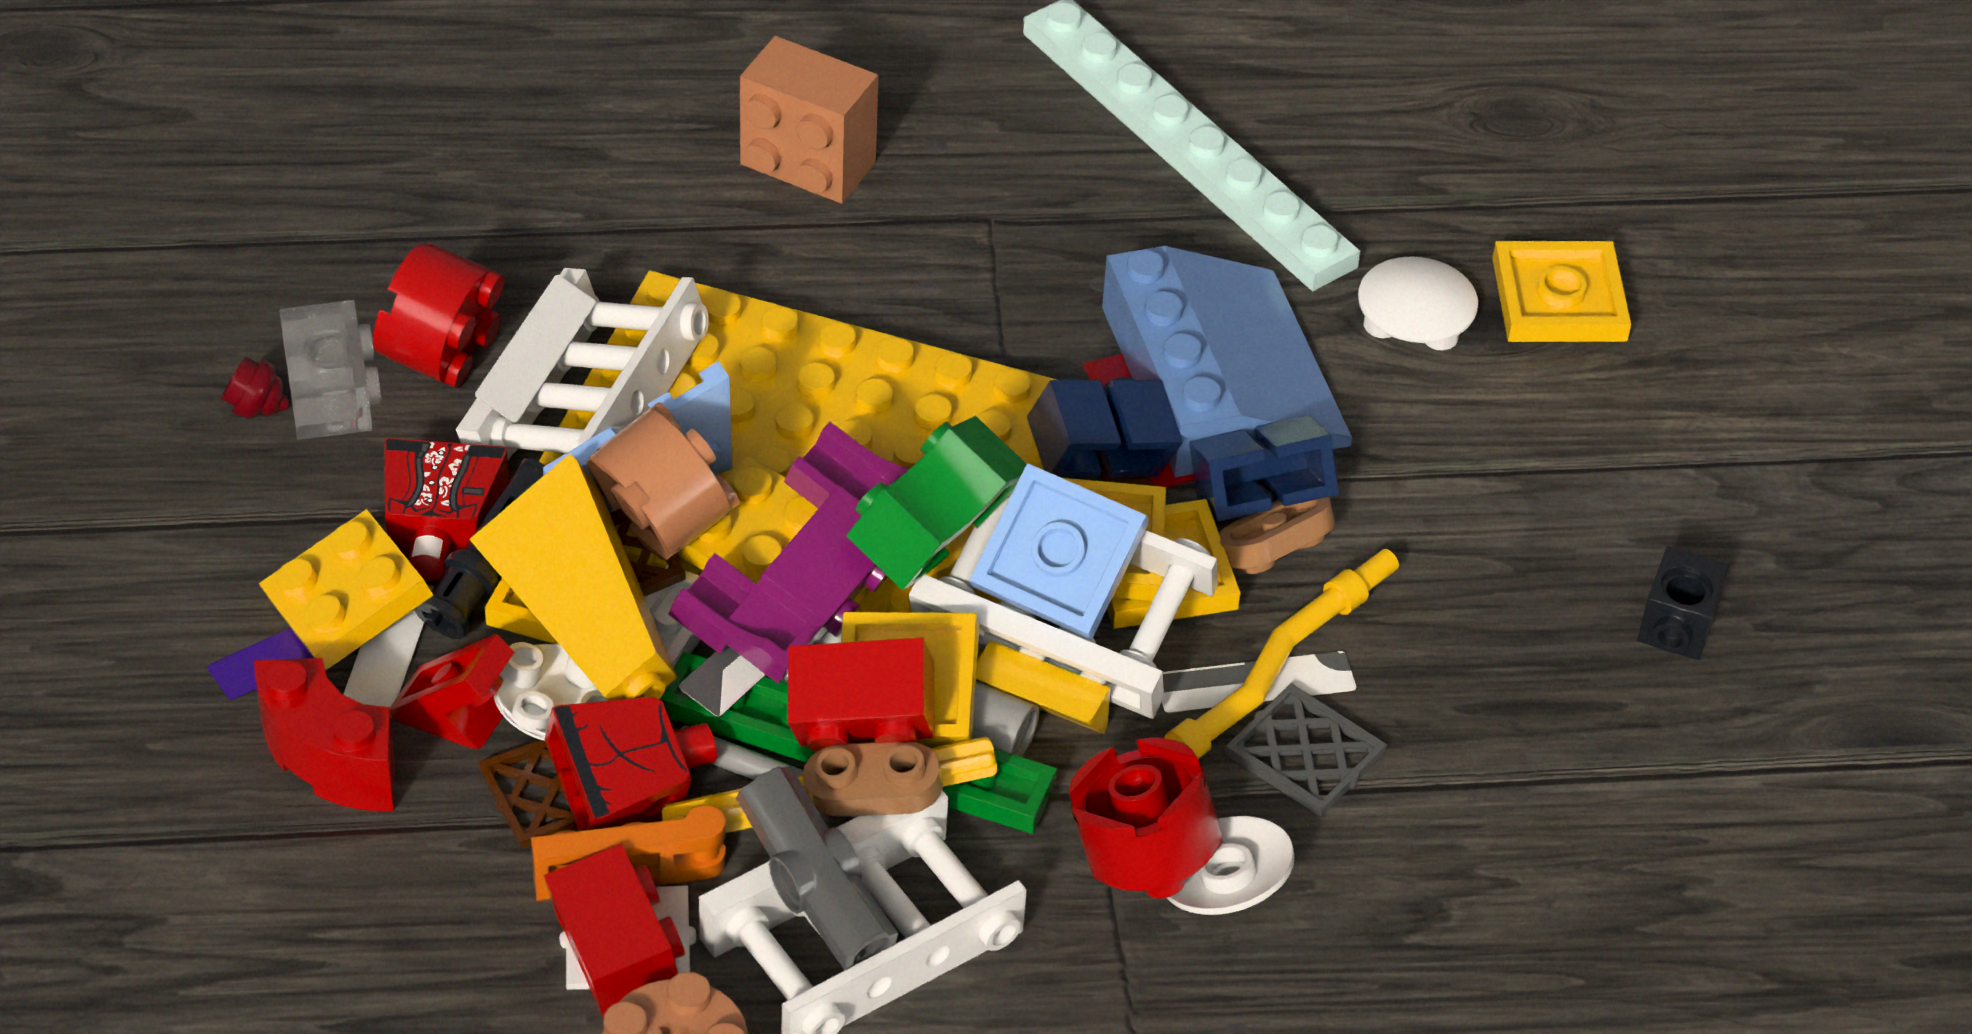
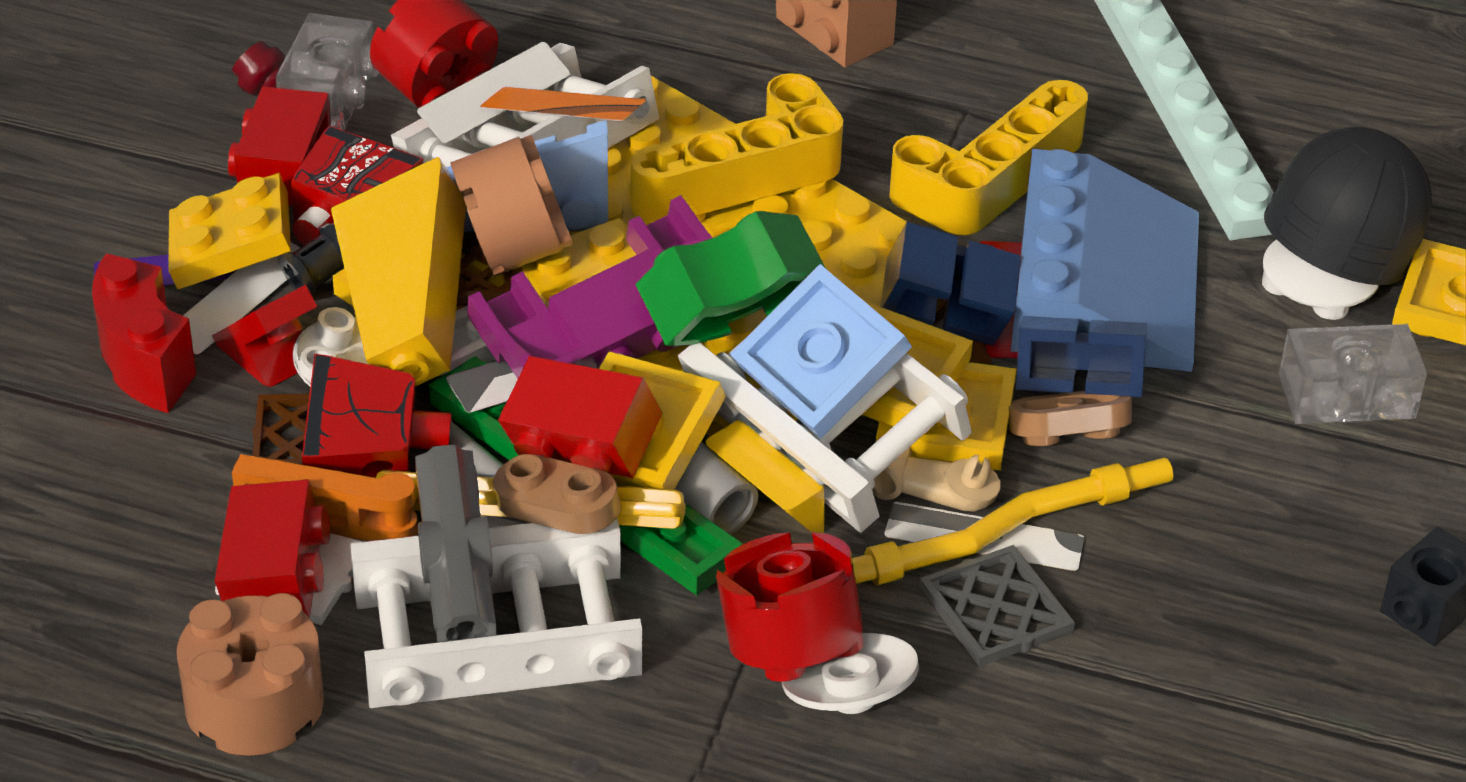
camera: 25 degrees right, 5 degrees down
none -> red brick [228,86,331,206]
none -> orange sticker [480,87,646,121]
none -> yellow beam [631,73,844,224]
none -> tan piece [872,447,1000,512]
none -> yellow beam [889,80,1088,235]
none -> black piece [1264,127,1432,285]
none -> clear brick [1279,324,1427,424]

